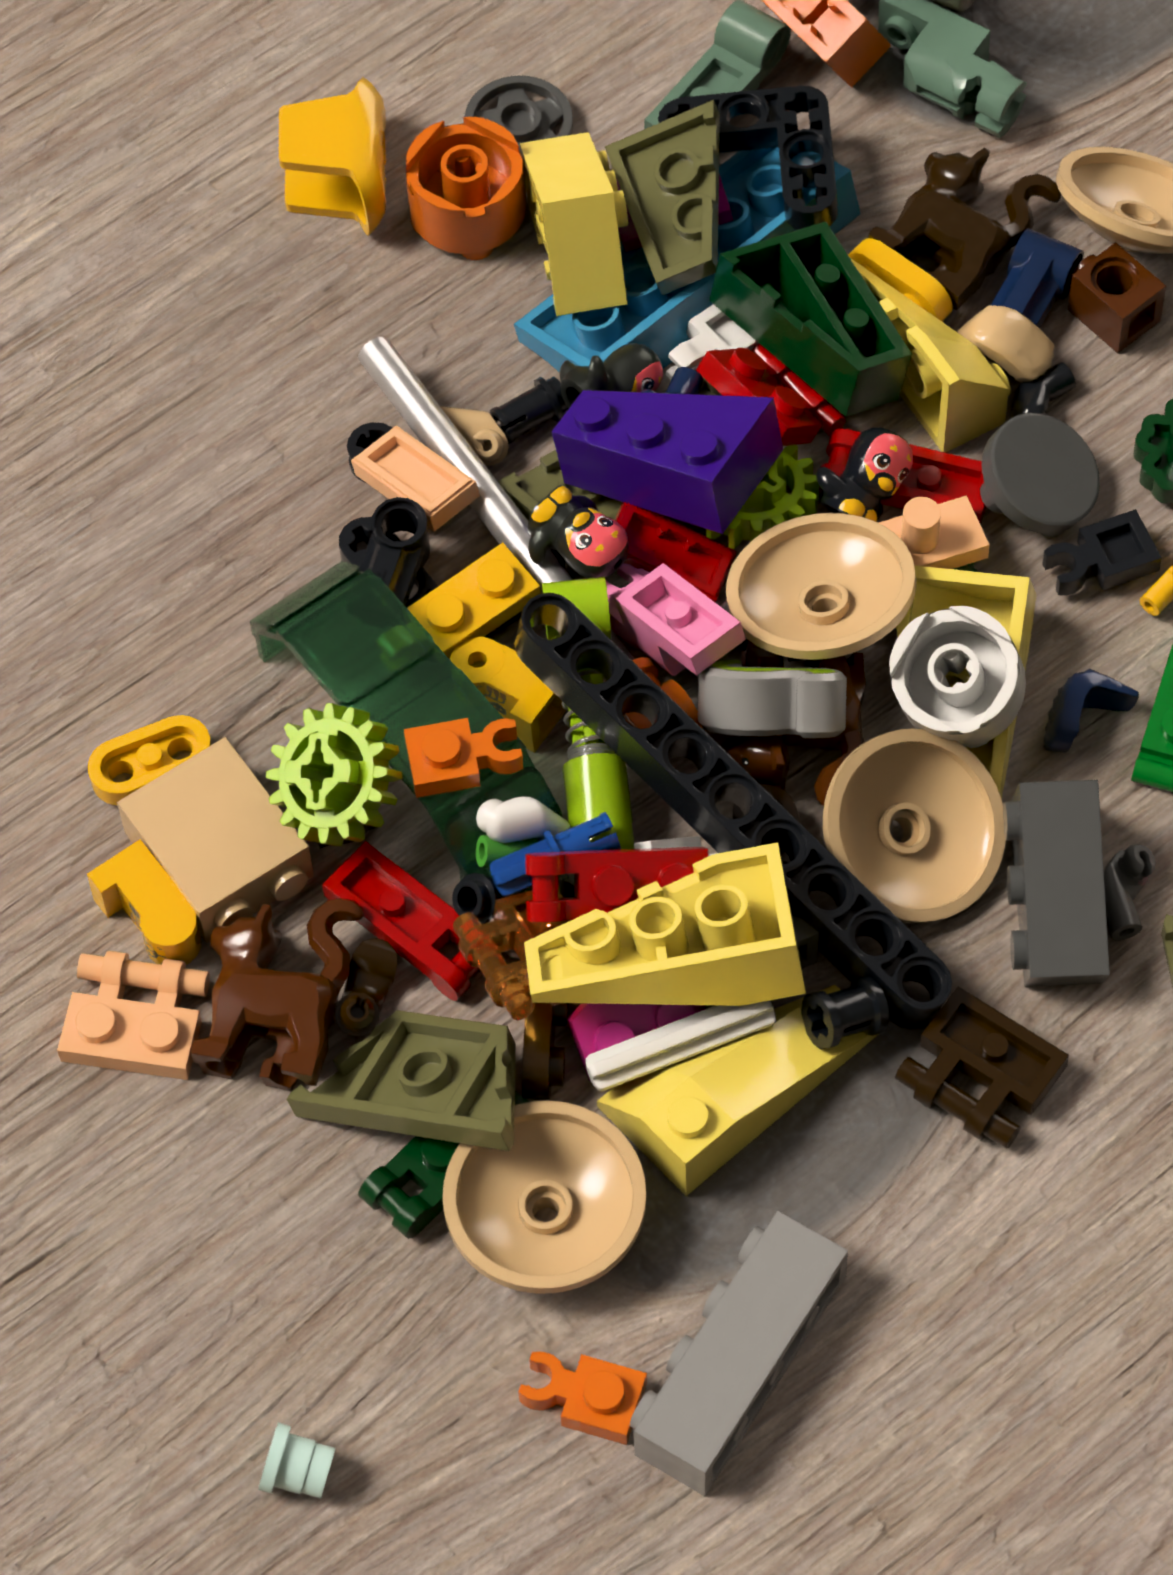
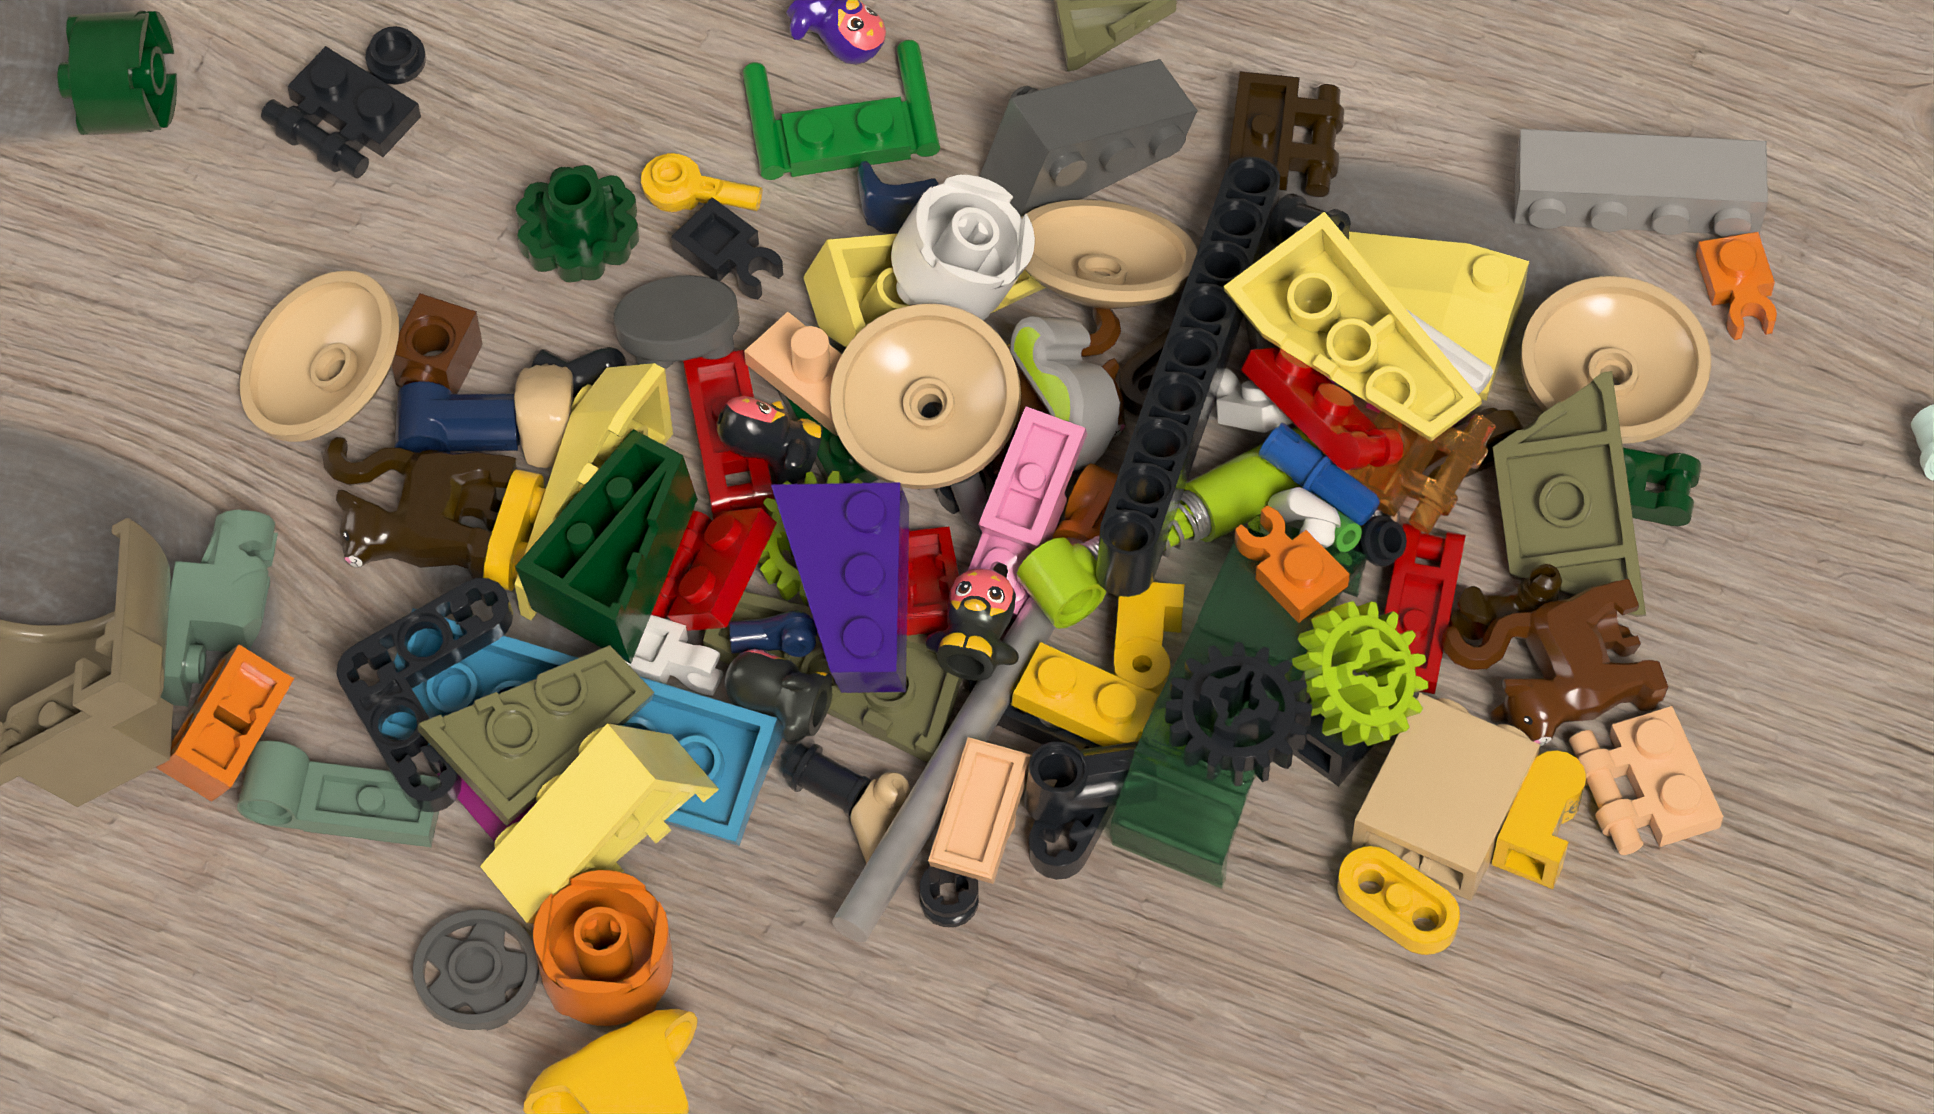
camera: 120 degrees left, 0 degrees up
none -> black gear [1165,642,1312,786]

